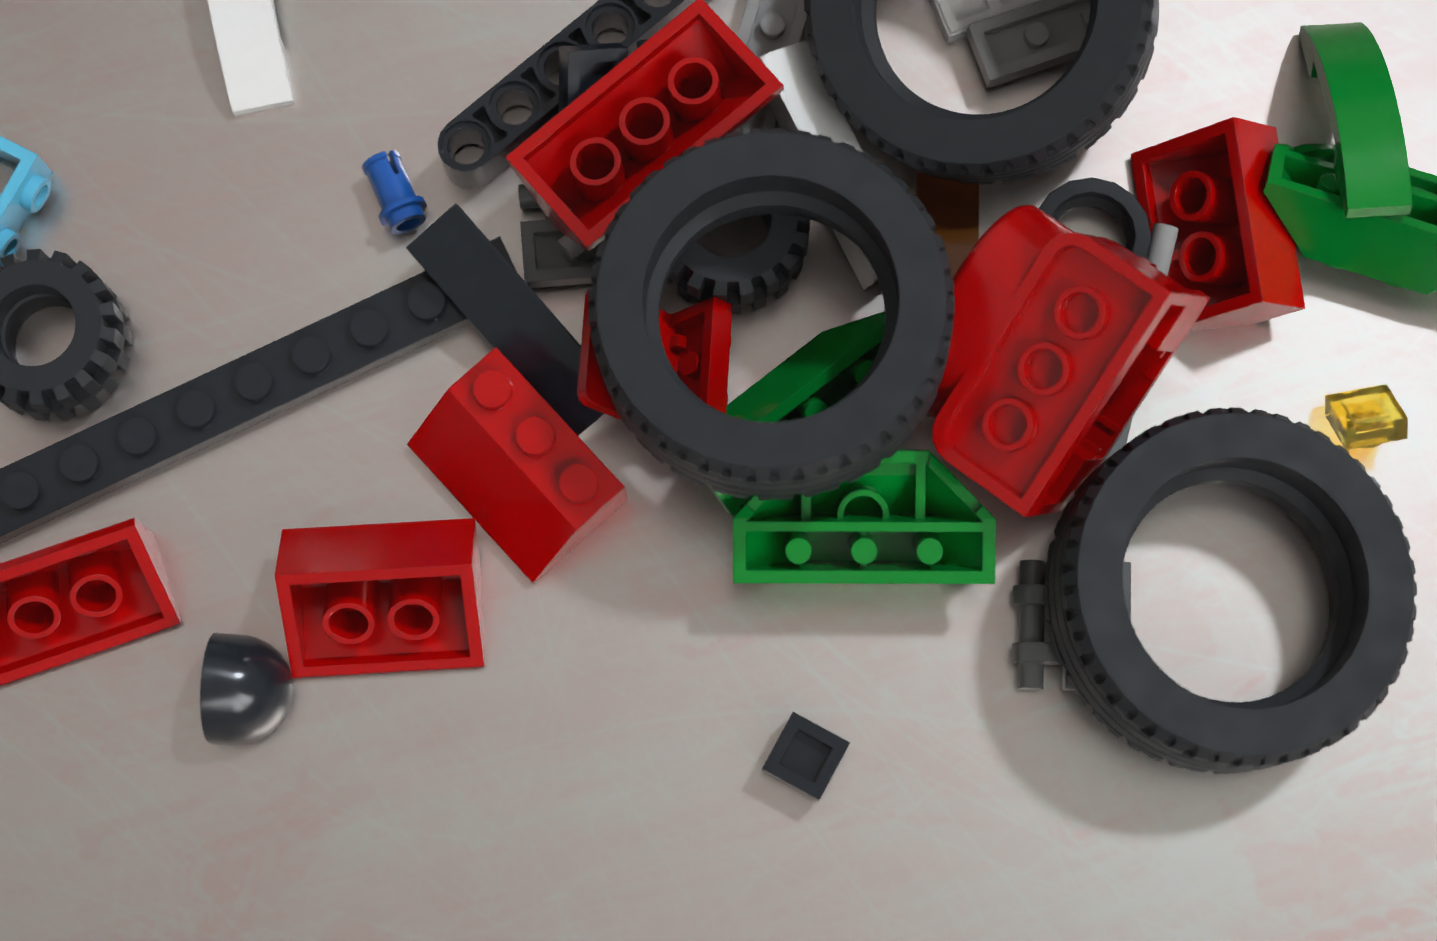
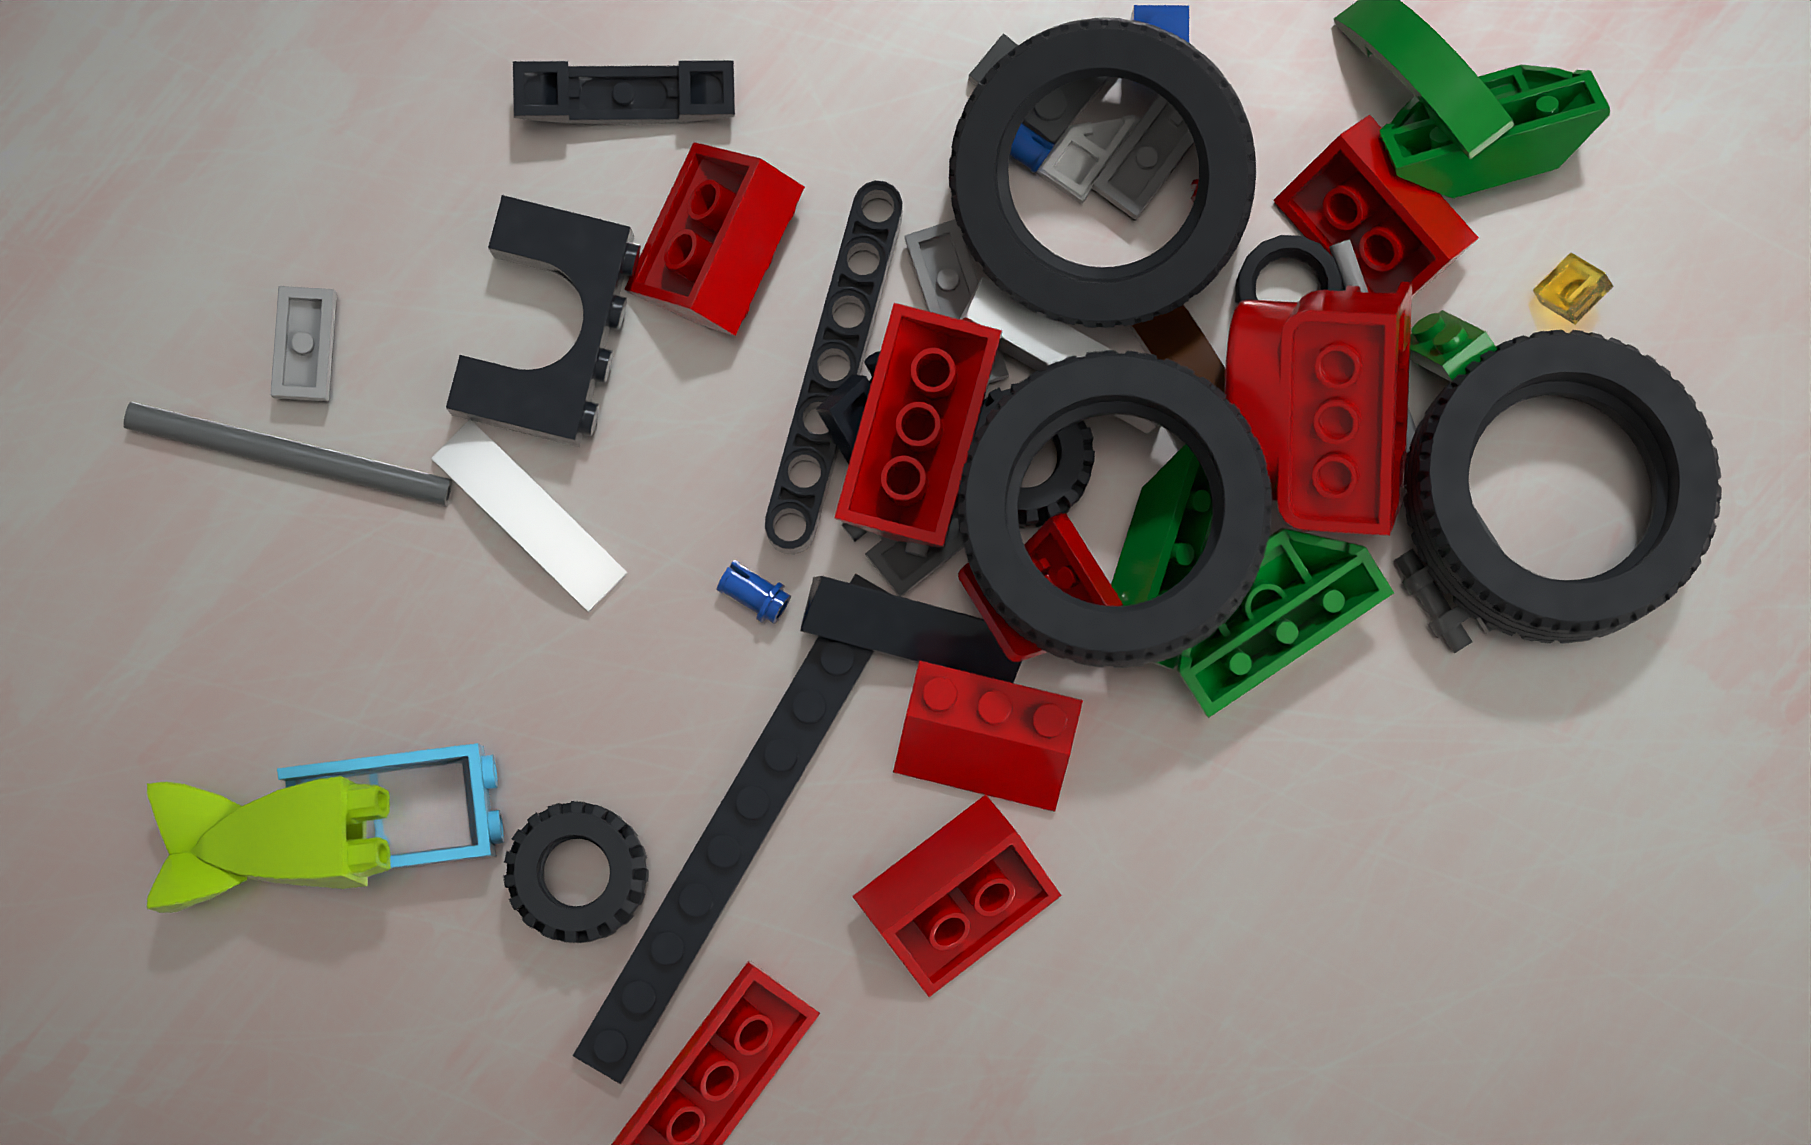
camera: 35 degrees left, 5 degrees up
black helmet [200,633,294,746] -> none
black plate [762,712,850,802] -> none
none -> green plate [1410,310,1497,382]

